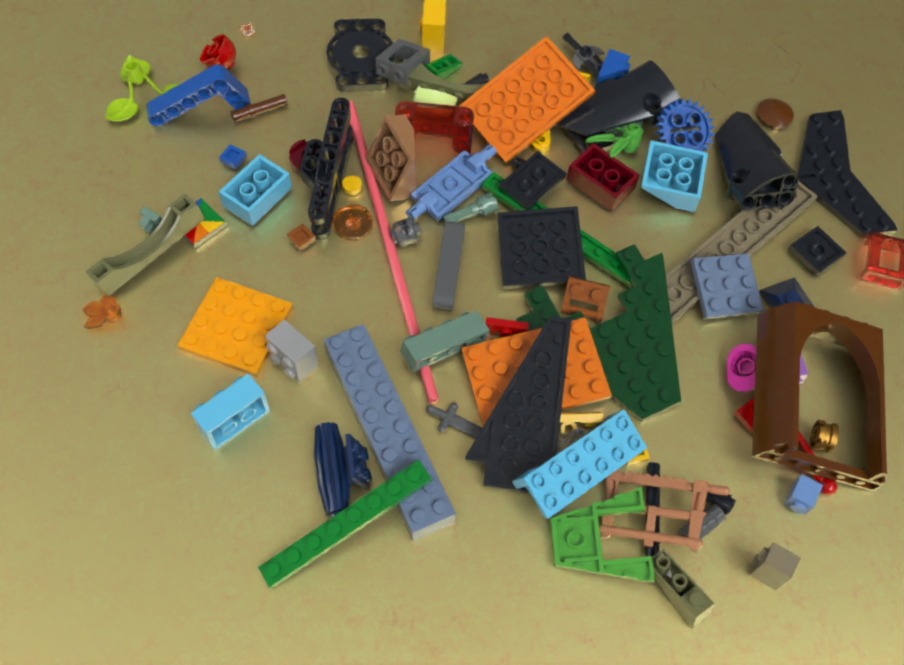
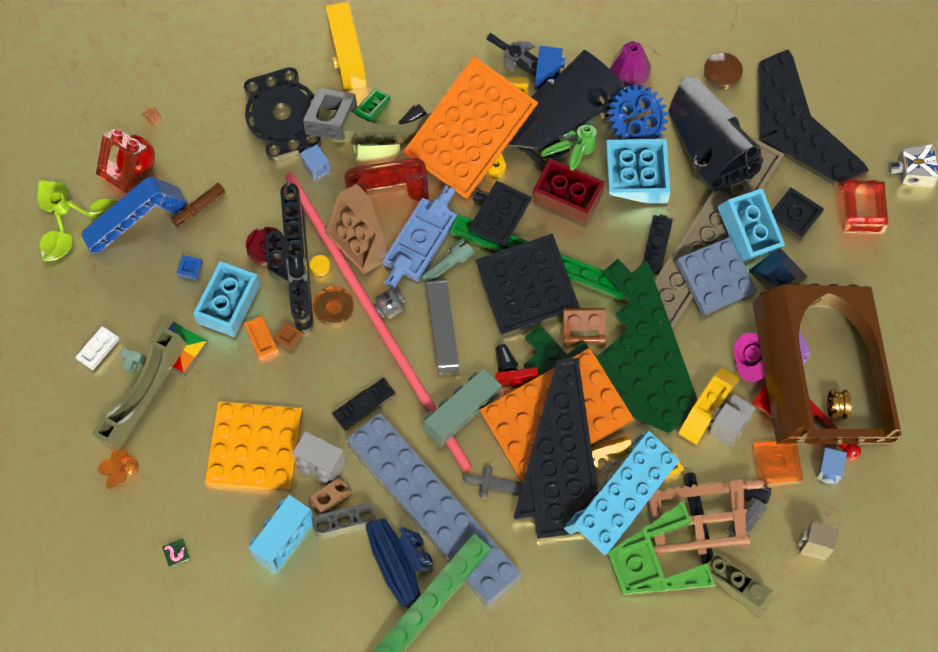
camera: 10 degrees left, 5 degrees up
none -> white plate [75,326,120,371]
none -> clear red panel [96,128,147,193]
none -> clear green tile [162,538,191,568]
none -> orange tile [243,315,279,360]
none -> medium blue brick [300,145,331,180]
none -> medium nougat leg [309,478,352,515]
none -> dark grey beam [312,504,376,539]
none -> black plate [332,377,396,431]
none -> black cone [495,344,518,372]
none -> magenta cone [610,41,651,88]
none -> black plate [642,214,673,275]
none -> yellow slope [678,367,740,445]
none -> light grey brick [709,394,756,448]
none -> medium azure brick [717,189,785,262]
none -> clear orange plate [752,441,804,486]

